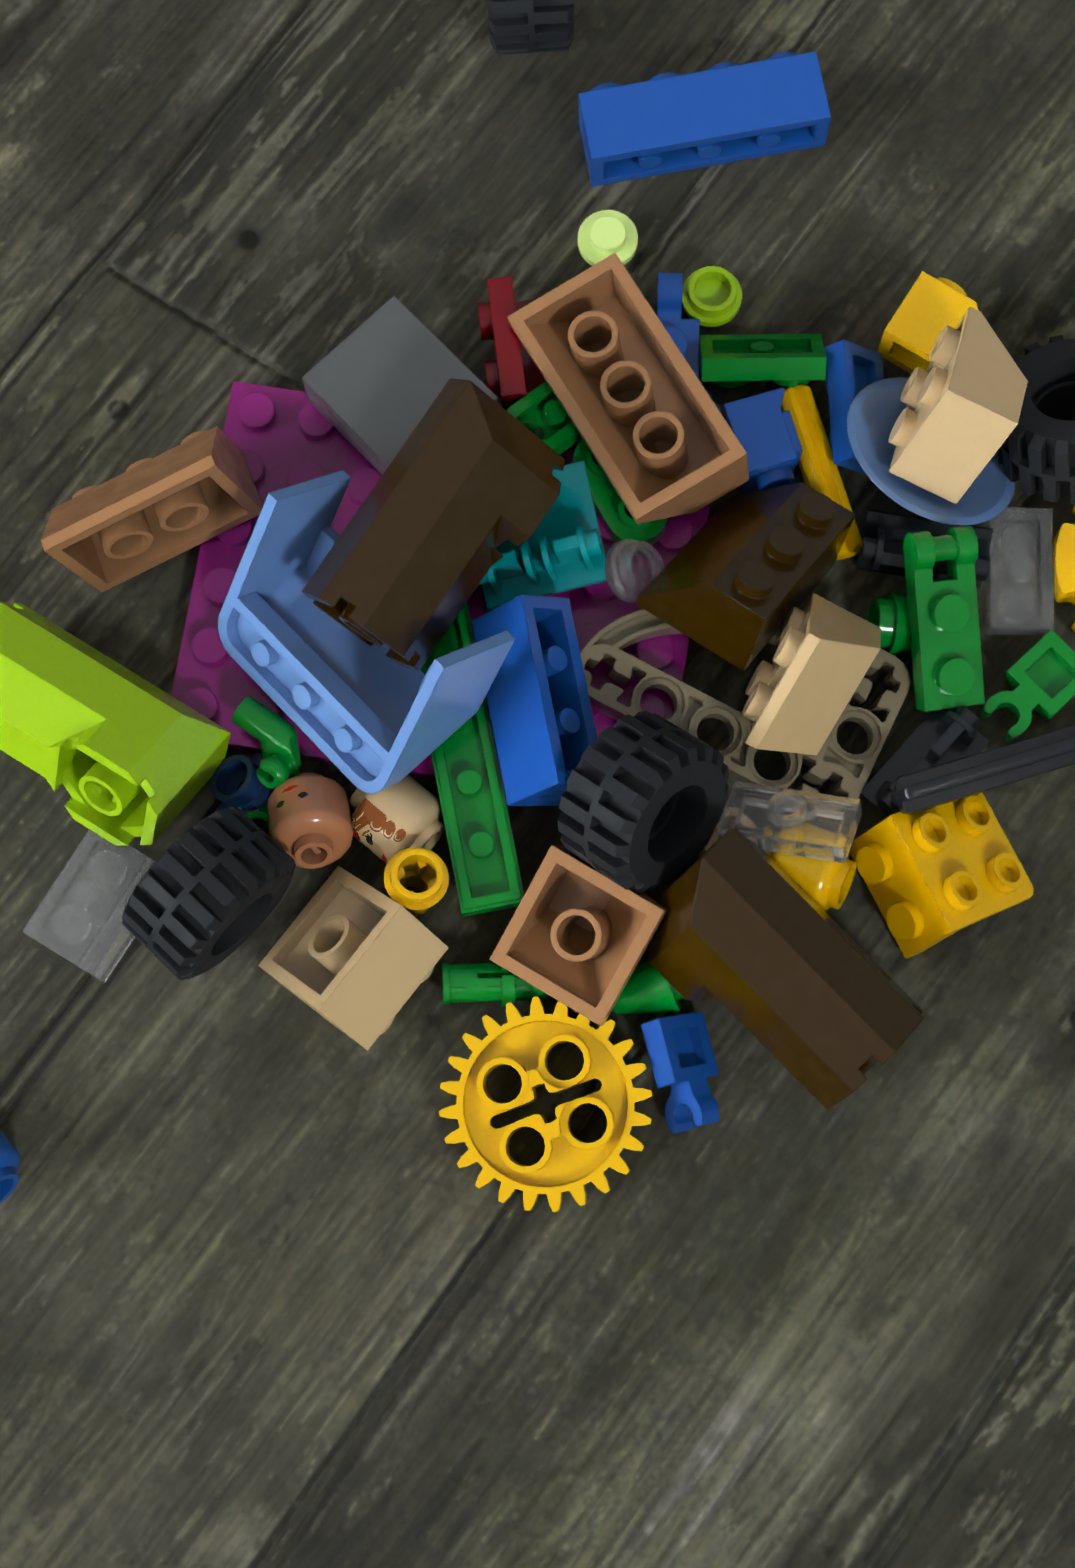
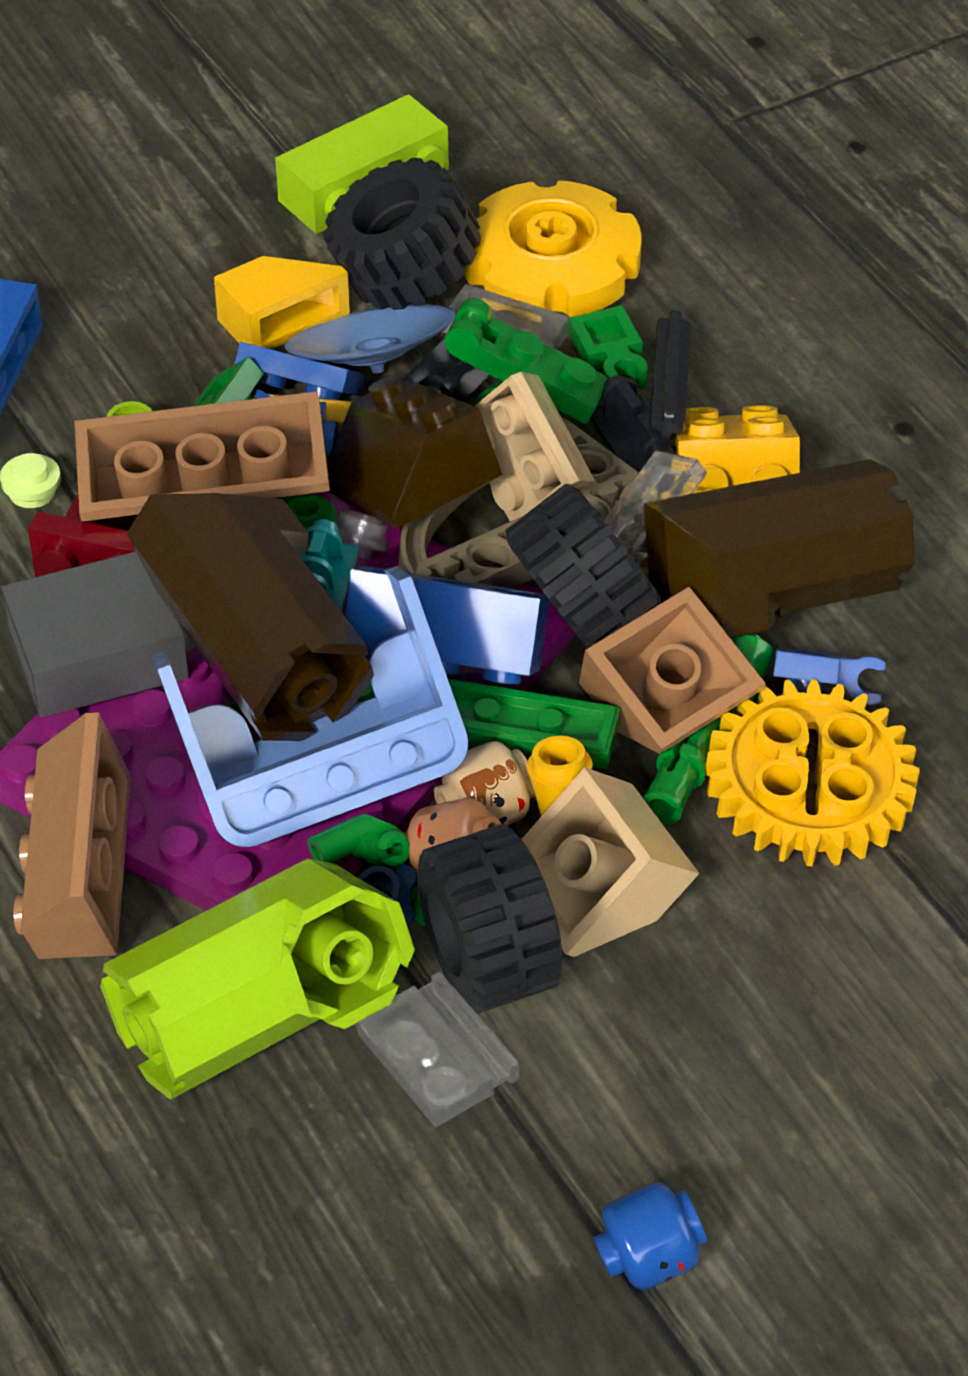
camera: 70 degrees left, 30 degrees down
tan slope [888,307,1028,504] -> none

